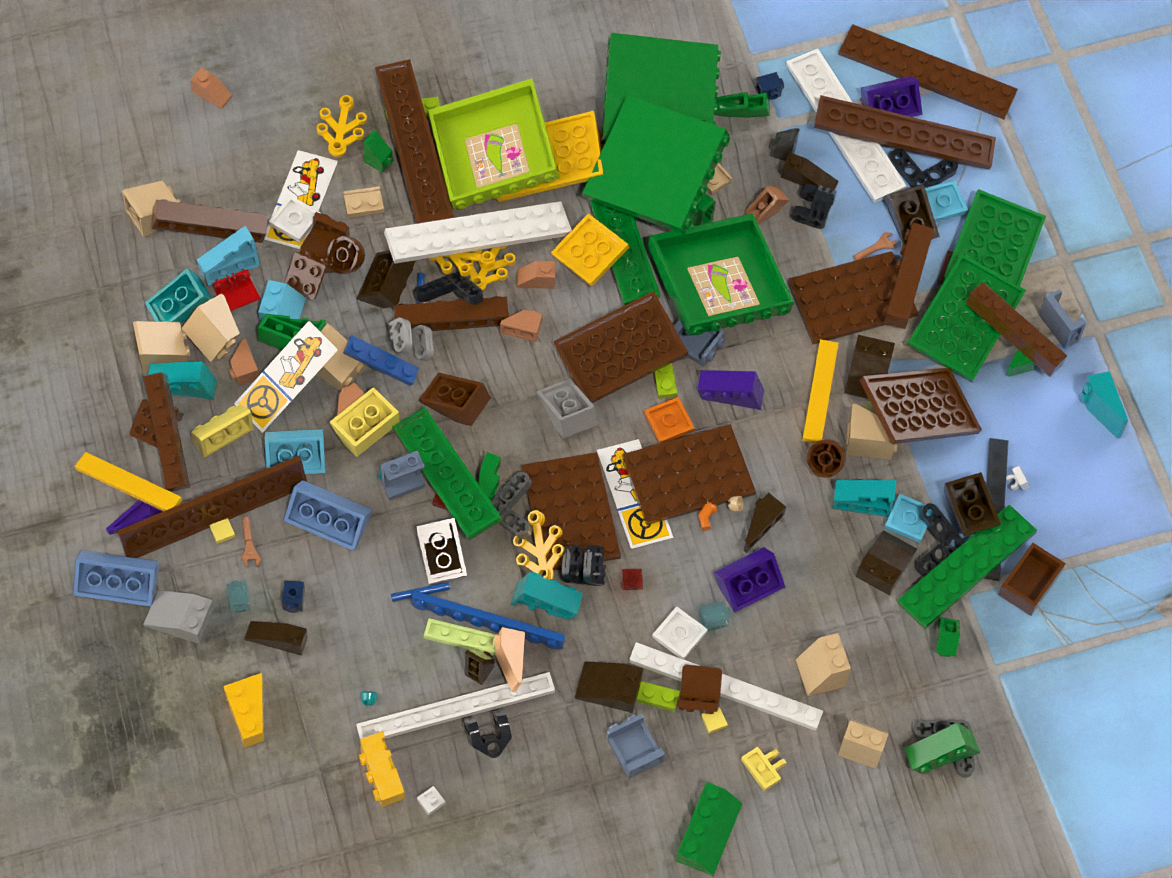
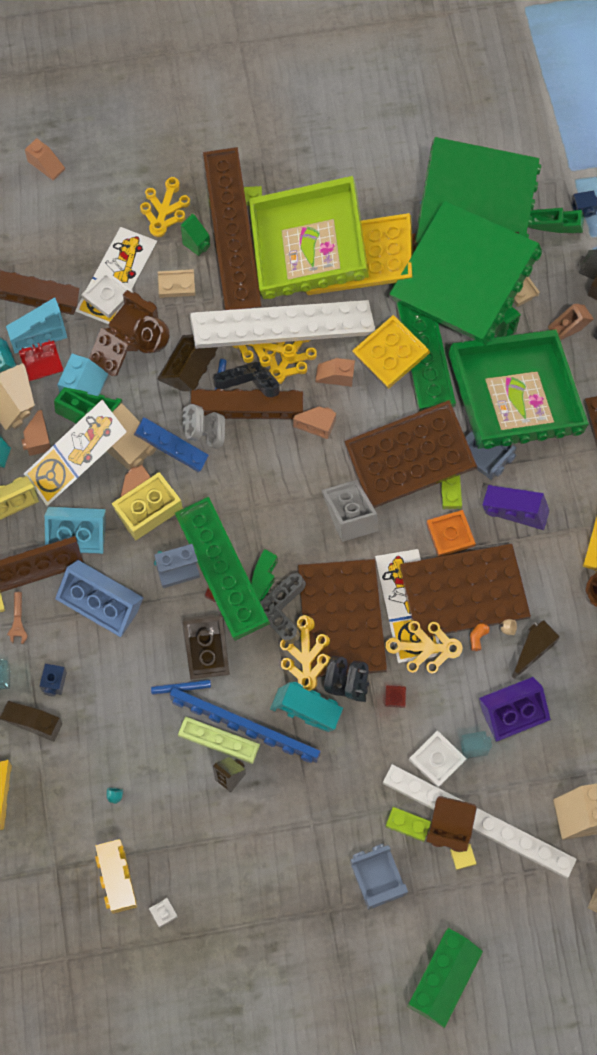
camera: 10 degrees right, 5 degrees up
white plate [356,672,555,739] -> none
reddish brown slope [419,373,491,426] -> none
black piece [463,709,512,758] -> none
light nougat slope [493,627,525,693] -> none
dark brown slope [575,661,644,713] -> none
light yellow hinge [741,747,787,791] -> none
none -> yellow plant [385,621,463,673]

